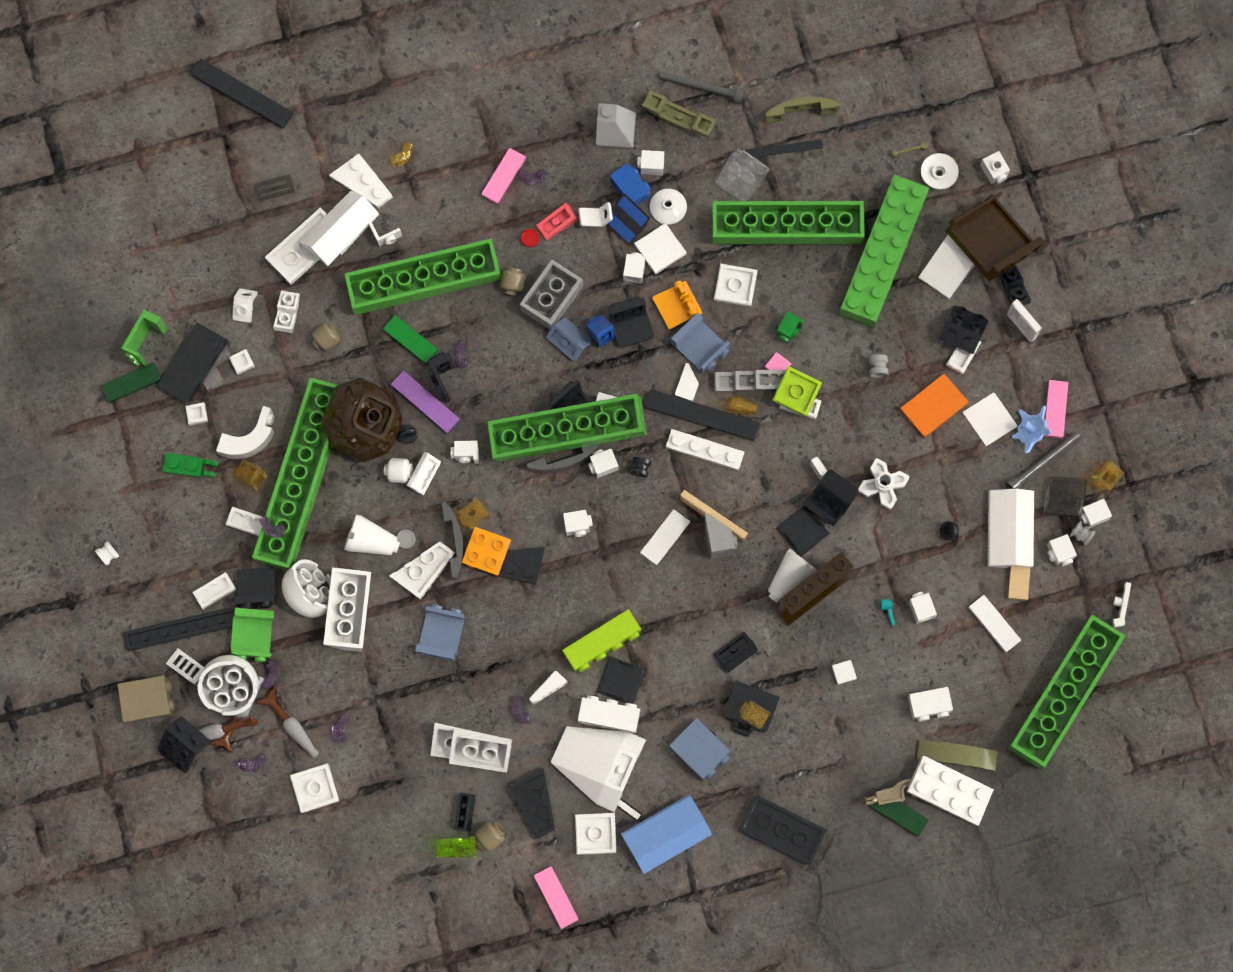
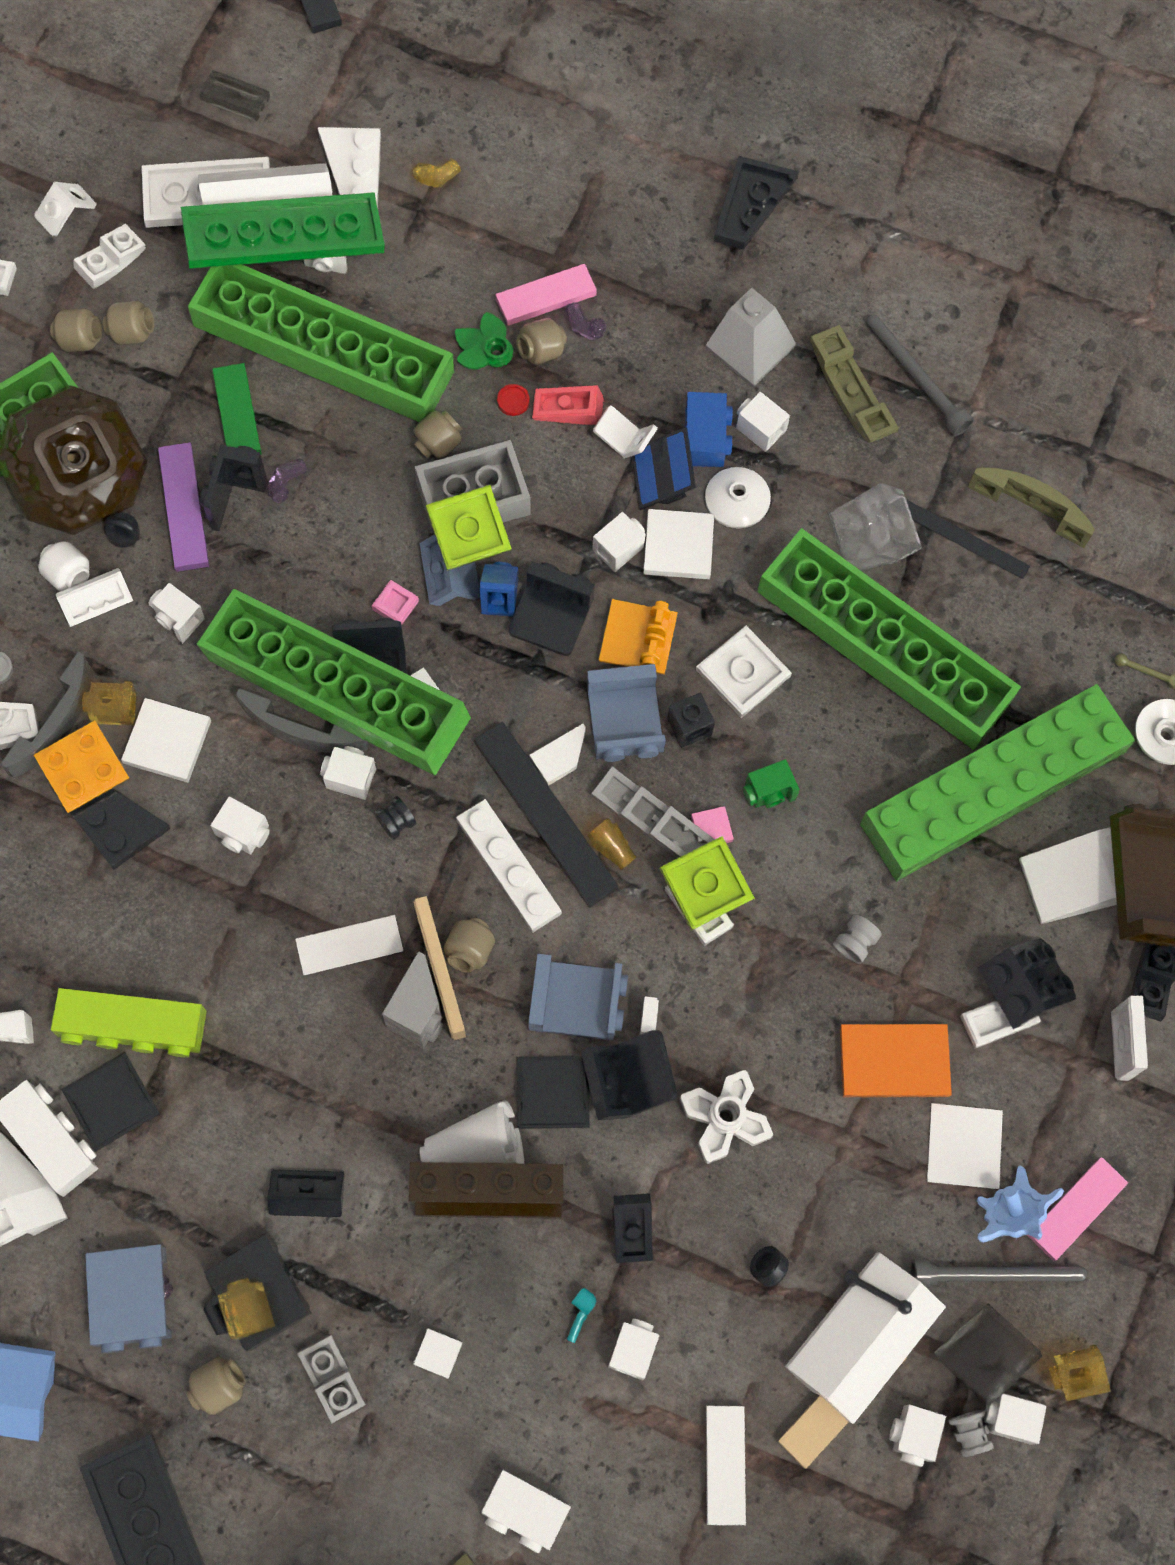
camera: 30 degrees right, 5 degrees down
none -> dark tan head [50,308,102,352]
none -> white tile [121,698,211,783]
none -> green plate [181,192,385,269]
none -> dark tan head [187,1357,246,1415]
none -> light grey slope [297,1333,365,1423]
none -> bright pink tile [372,580,419,624]
none -> lime tile [426,485,512,571]
none -> dark tan head [443,918,495,972]
none -> green plate [455,312,513,369]
none -> dark tan head [516,318,567,365]
none -> sand blue panel [529,954,628,1041]
none -> black slope [612,1193,653,1263]
none -> black brick [667,692,715,748]
none -> black wing [714,156,799,249]
none -> black hinge [844,1270,912,1315]

